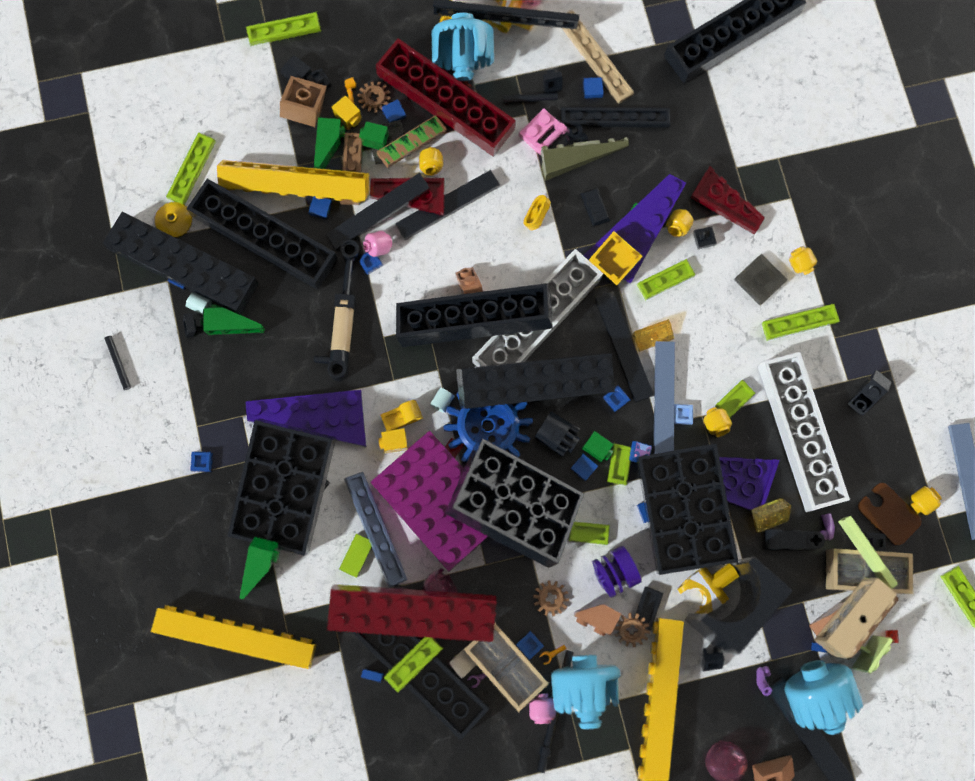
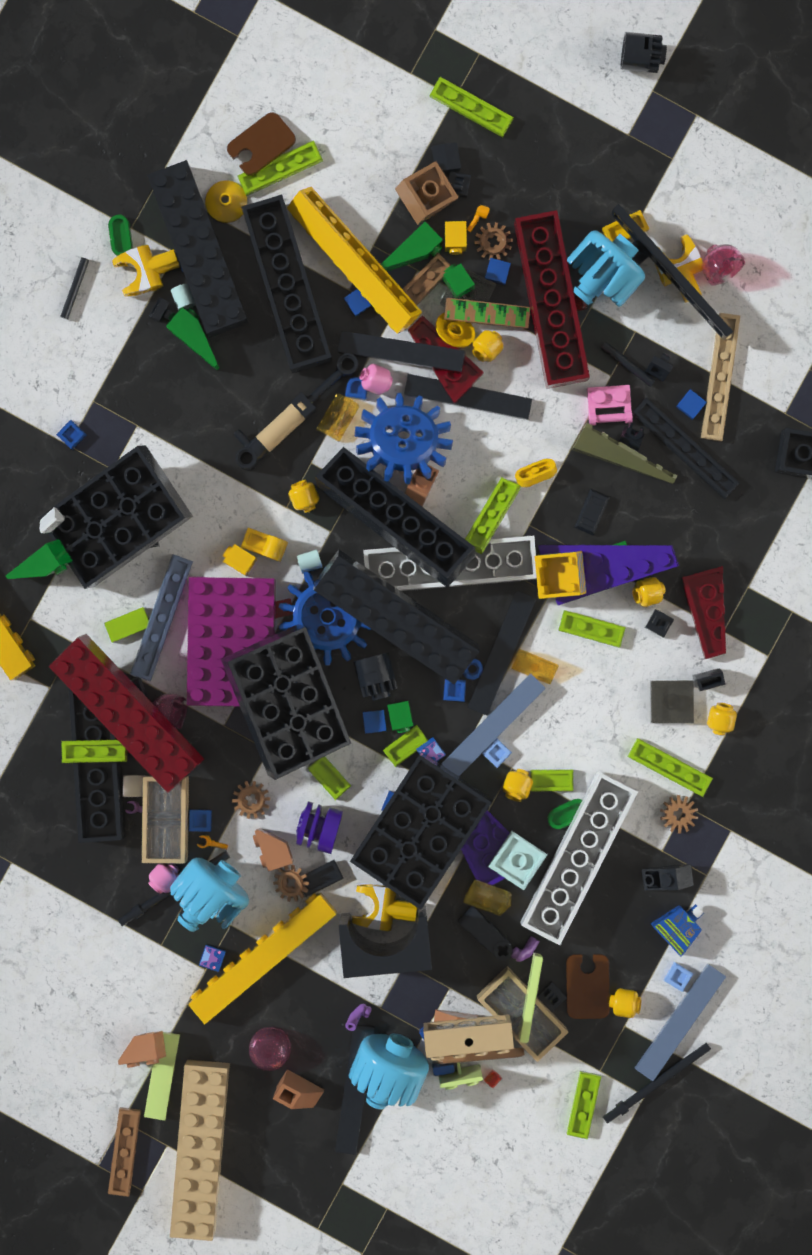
camera: 55 degrees right, 10 degrees up
dark purple wing [246,390,367,447] -> none
blue tile [361,668,384,682] -> none
black tile [701,647,725,672] -> none
none -> white slope [40,507,65,534]
none -> green tile [108,215,133,256]
none -> yellow connector [112,245,180,297]
none -> tile [199,944,226,972]
none -> reddish brown piece [227,112,296,176]
none -> yellow head [288,480,320,513]
none -> clear yellow slope [317,393,359,442]
none -> blue gear [354,393,453,484]
none -> blue tile [432,1063,455,1076]
none -> yellow dish [435,313,475,348]
none -> blue plate [463,659,483,680]
none -> lime tile [465,477,520,554]
none -> light aqua tile [488,830,547,890]
none -> green tile [547,799,582,829]
none -> blue torso [651,904,704,957]
none -> medium nougat gear [660,795,698,833]
none -> light blue tile [663,962,693,992]
none -> black piece [692,668,726,691]

